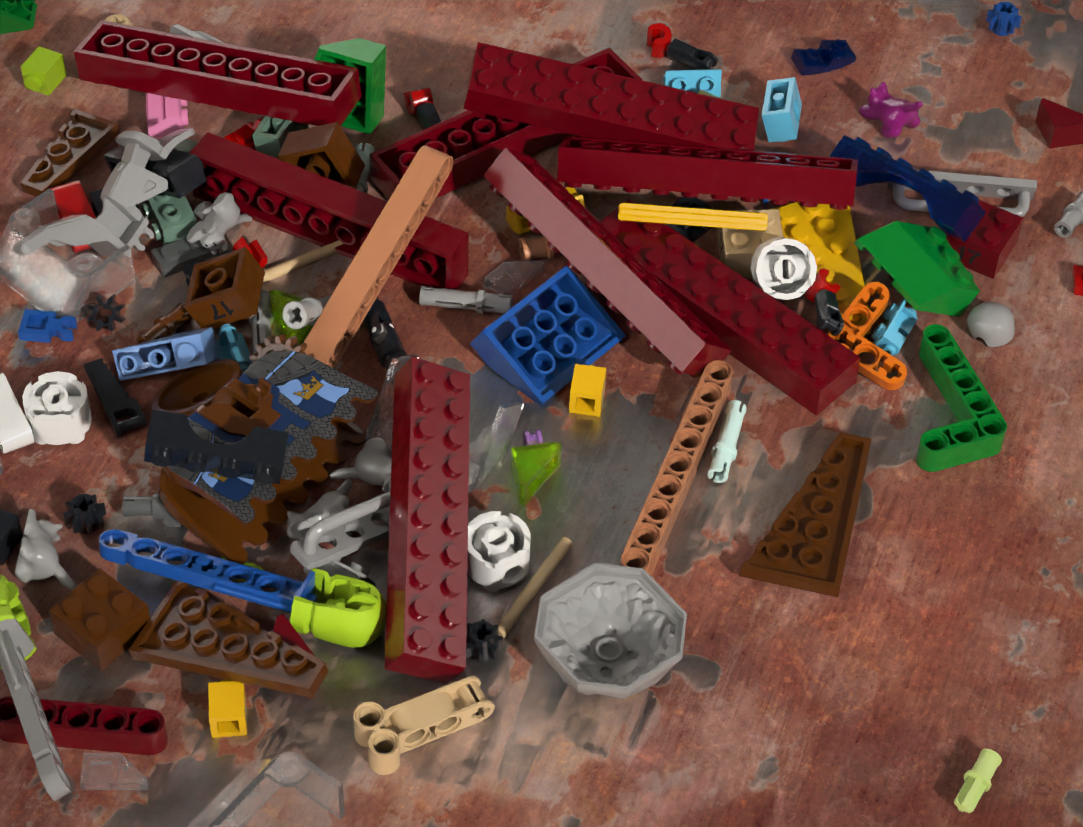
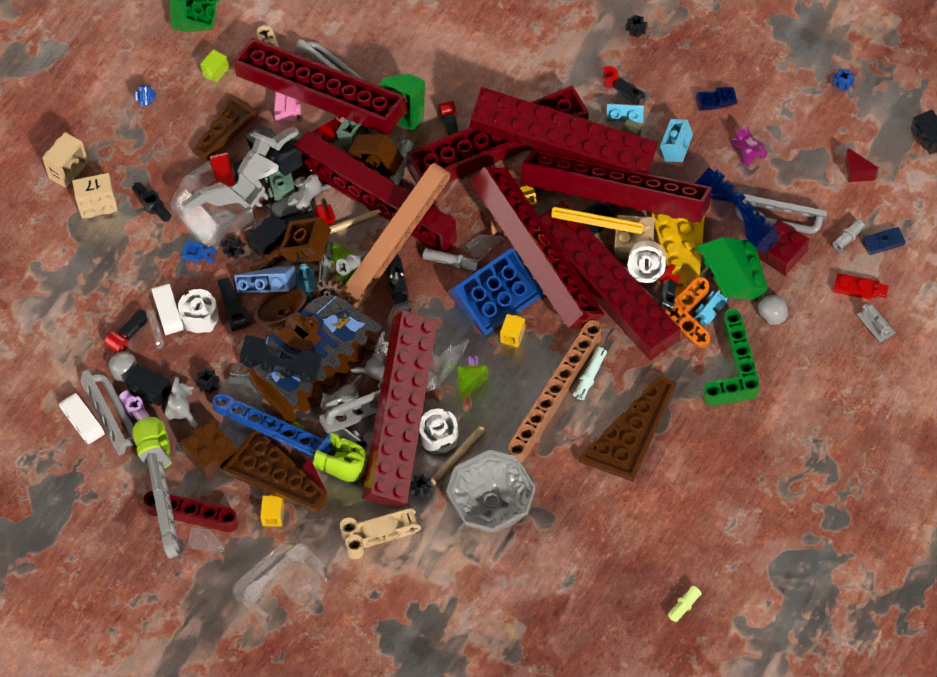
camera: 15 degrees right, 10 degrees up
none -> black brick [246,214,288,258]

